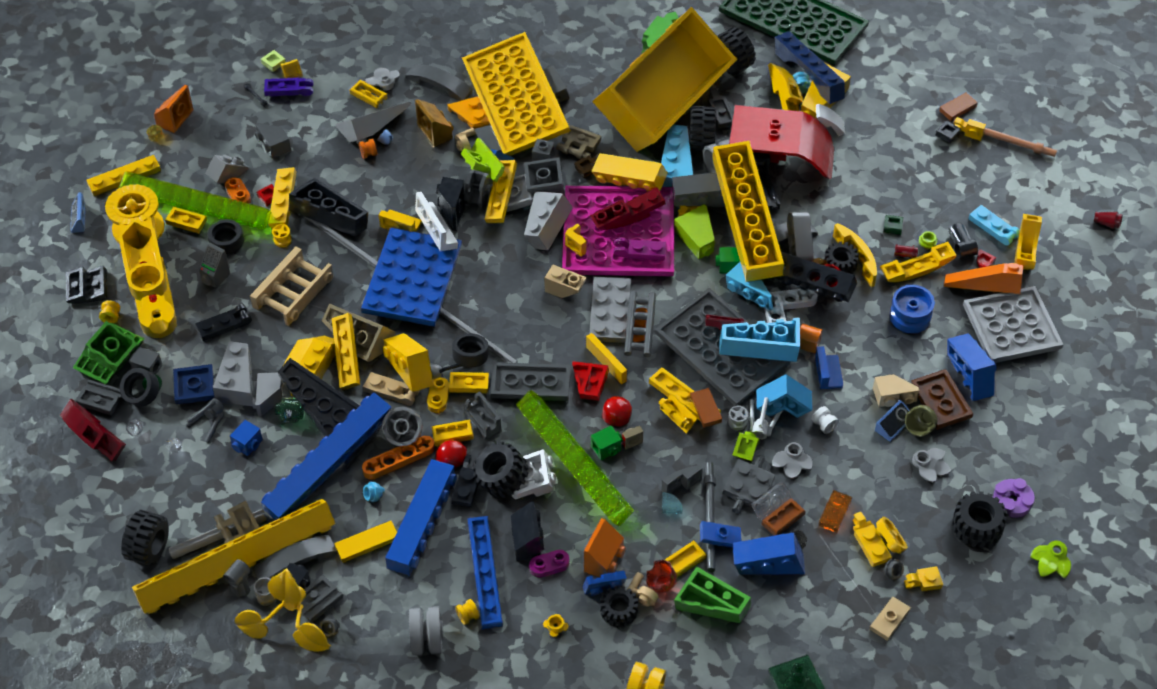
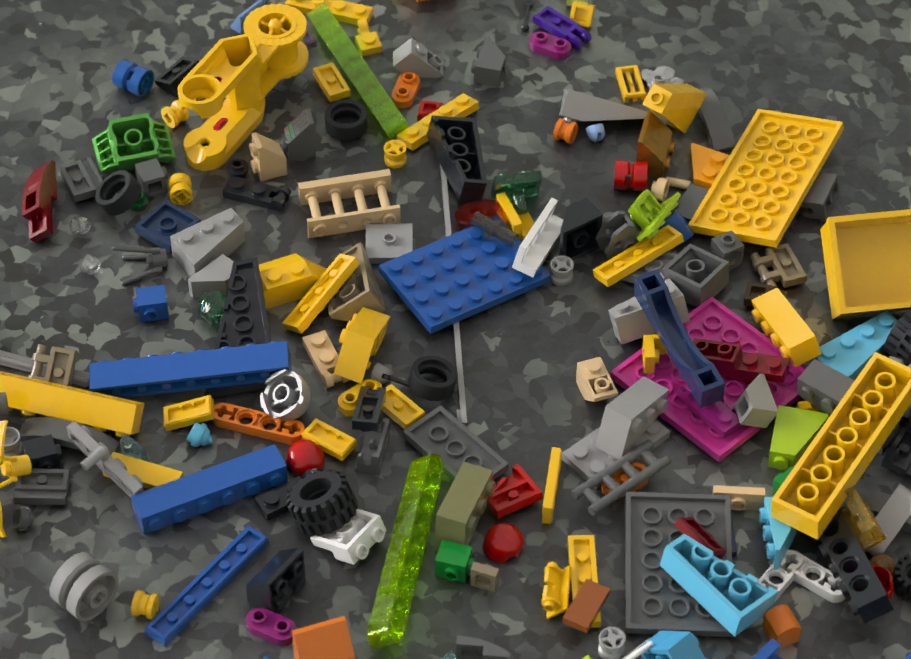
camera: 45 degrees right, 5 degrees down
none -> light grey plate [66,421,144,498]
none -> blue wheel [112,59,154,97]
none -> clear light blue tile [120,435,149,461]
none -> yellow plate [163,395,214,431]
none -> yellow wheel [168,173,193,206]
none -> black plate [226,159,249,178]
none -> tan slope [249,132,287,181]
none -> black plate [352,386,386,432]
none -> yellow plate [355,19,382,57]
none -> light grey plate [365,223,413,264]
none -> olive wedge [435,462,495,551]
none -> clear red dish [454,199,500,225]
none -> clear smoke pin [471,211,519,247]
none -> clear green plate [491,169,542,215]
none -> magenta plate [530,31,571,60]
none -> light grey wheel [550,255,574,286]
none -> light grey wedge [595,376,669,459]
none -> red wheel [614,160,648,192]
none -> dark blue arch [634,269,725,408]
none -> yellow slope [642,84,707,133]
none -> tan plate [712,485,765,511]
none -> light grey slope [734,373,778,428]
none -> clear yellow bracket [842,486,887,551]

